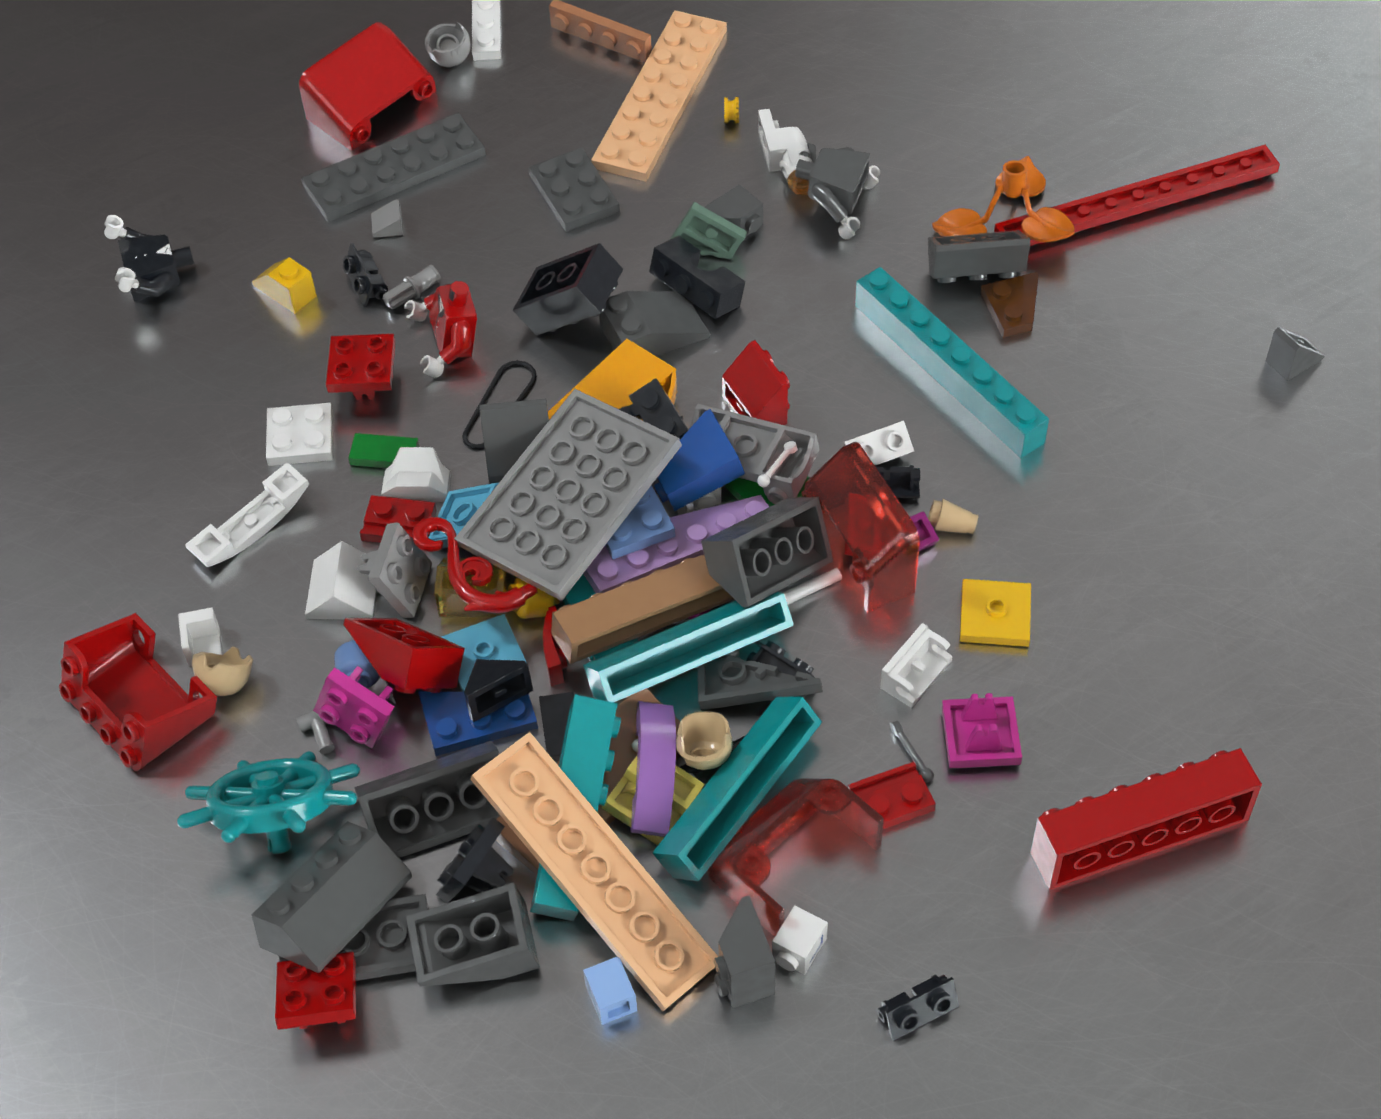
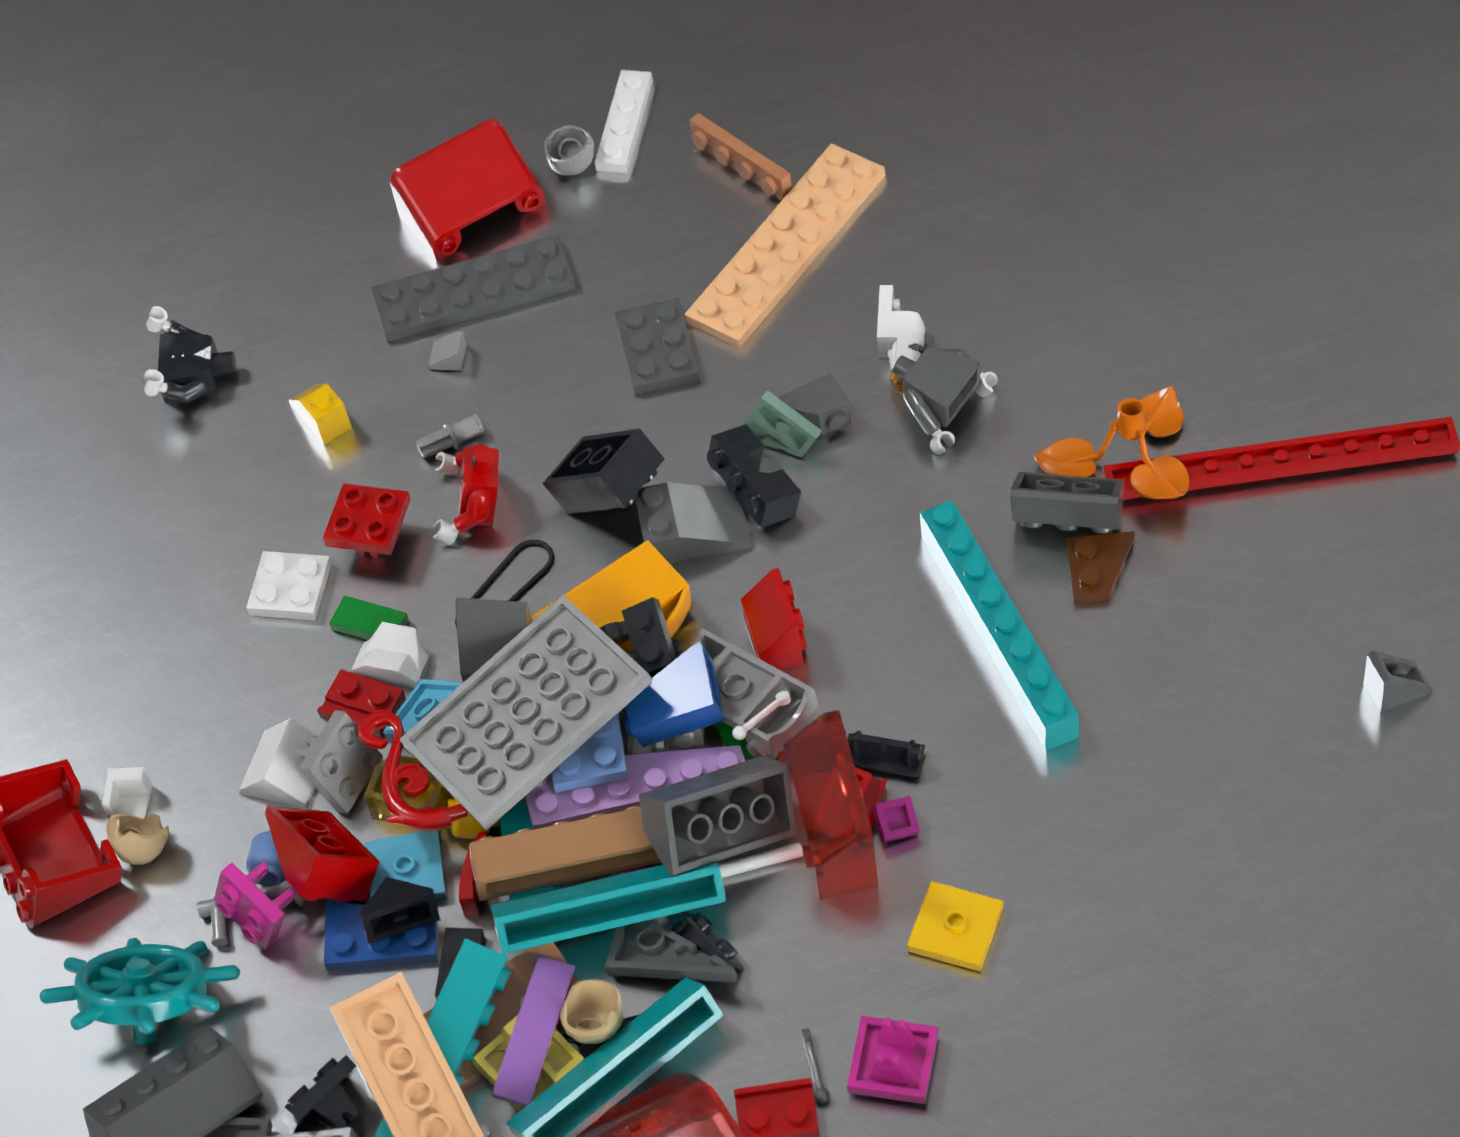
camera: 20 degrees right, 0 degrees up
white slope [185,462,309,567] -> none
black hinge [343,243,388,307] -> none
dark grey slope [354,741,500,858] -> none
yellow bush [724,97,739,124] -> none
white hinge [843,421,914,469] -> none
white hinge [880,623,952,708] -> none
tan cone [928,499,978,534] -> none

